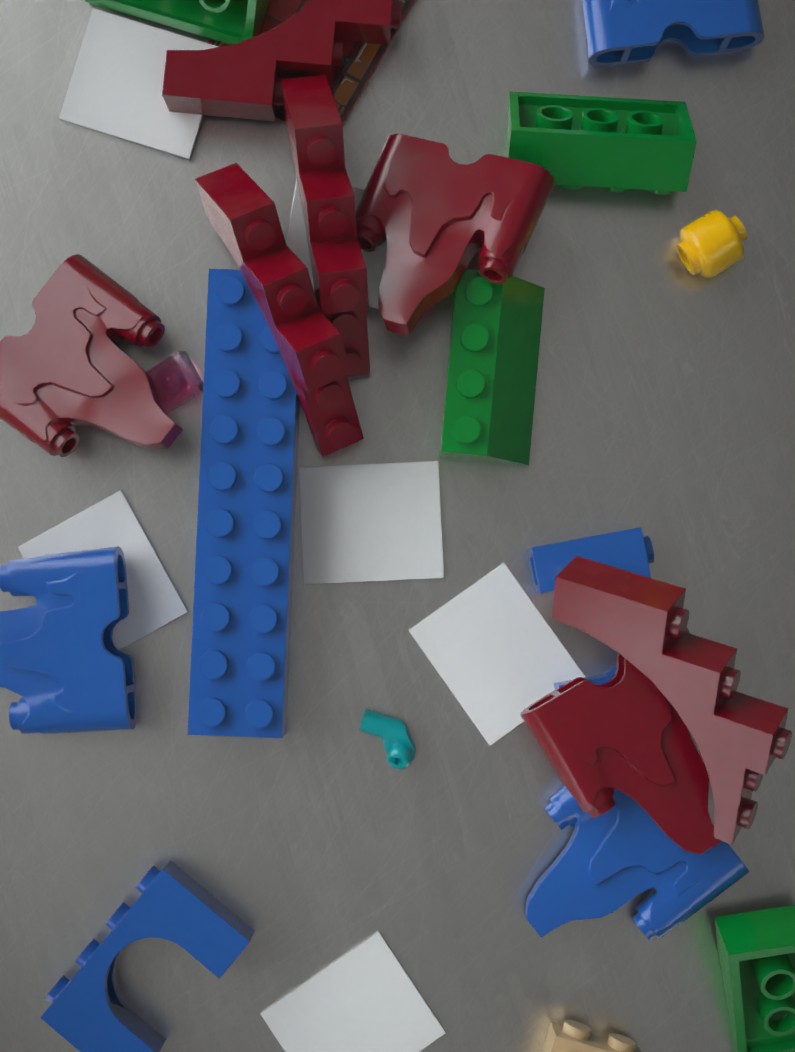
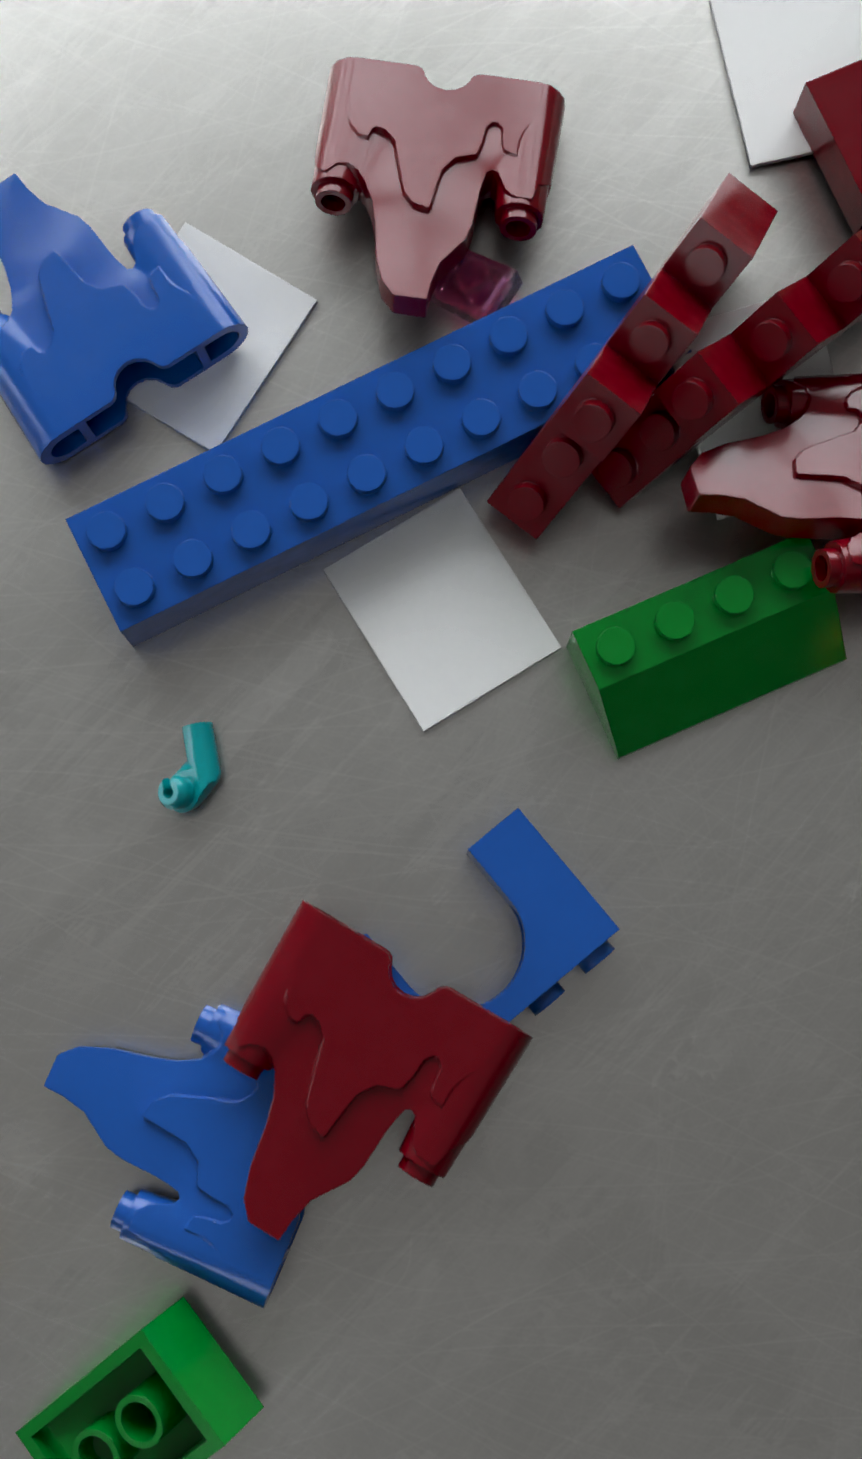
camera: 65 degrees right, 5 degrees down
white piece [408,563,585,746] -> none
dark red arch [552,556,792,844] -> none

